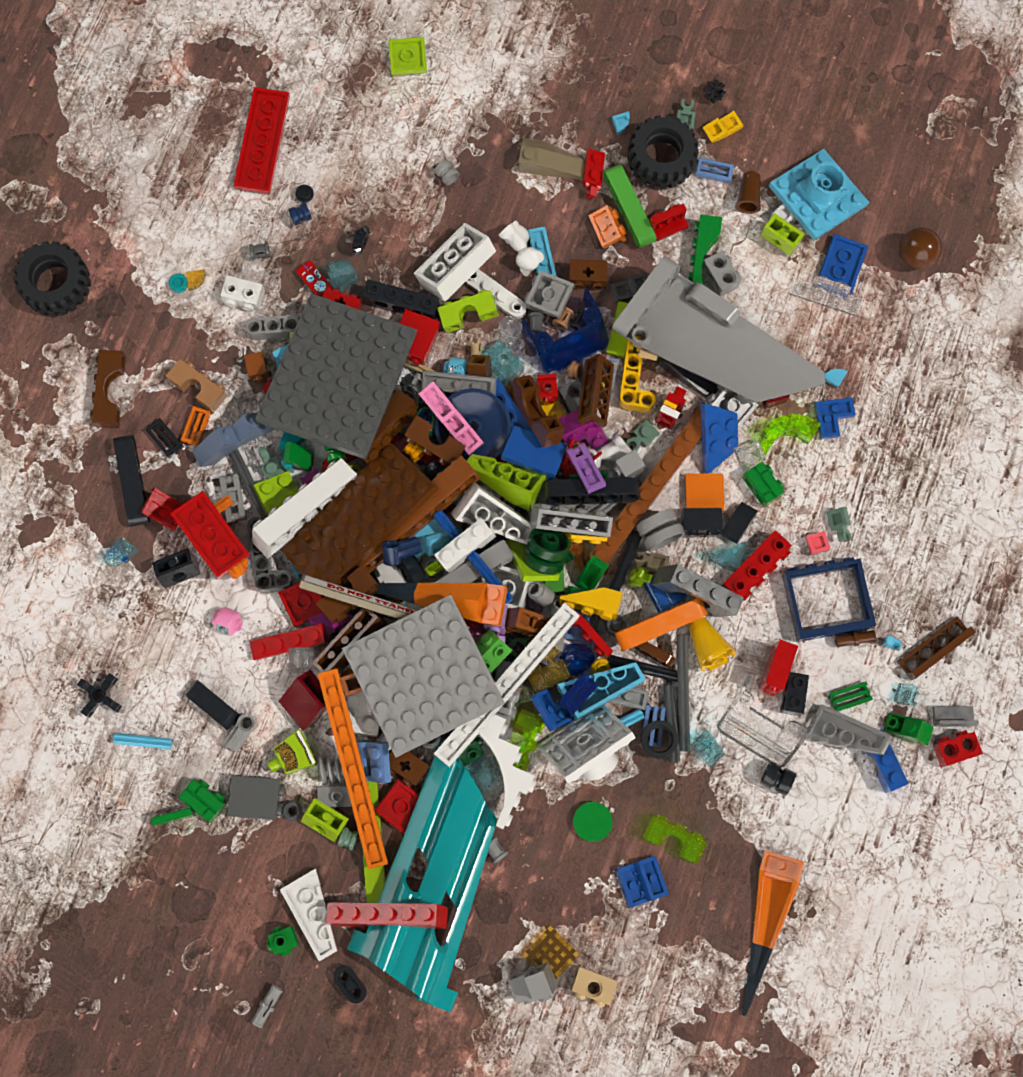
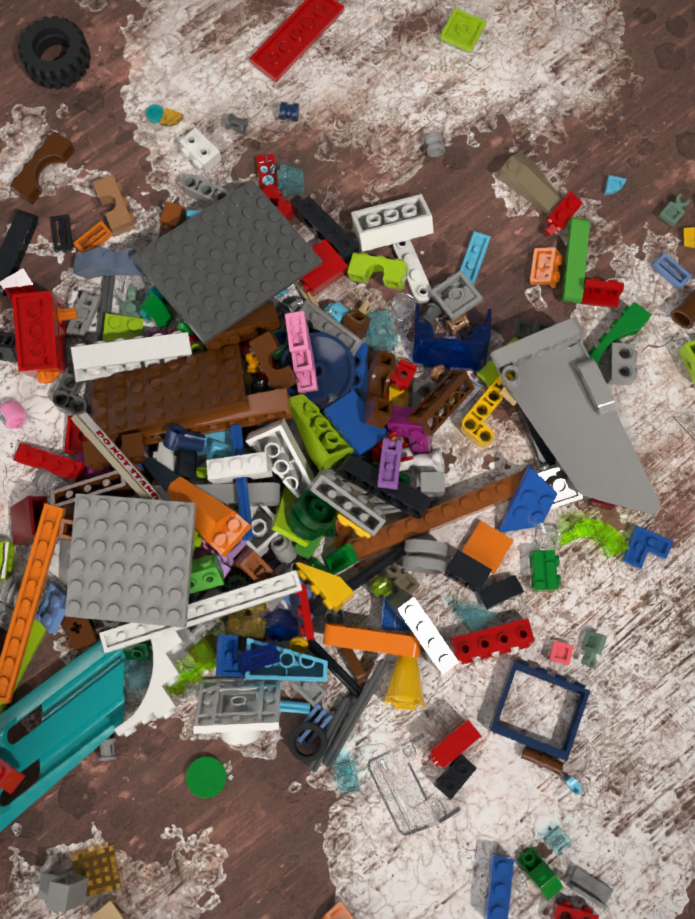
camera: 35 degrees right, 0 degrees up
black plate [295,184,314,203] -> none
black gear [352,226,370,255] -> none
red tile [375,779,419,835] -> none
white animal [499,220,544,276] -> none
reddish brown brick [569,259,607,290] -> none
blue slope [615,856,669,908] -> none
sand green plate [626,420,660,451] -> none
black tyre [627,115,699,189] -> none
clear neon green arch [641,814,708,865] -> none
red hips [655,386,687,430] -> none
black wheel [760,761,797,796] -> none
light grey wing [803,704,893,755] -> none
medium azure tile [825,369,848,388] -> none
green tile [828,682,873,712] -> none
reddish brown fence [897,616,976,681] -> none

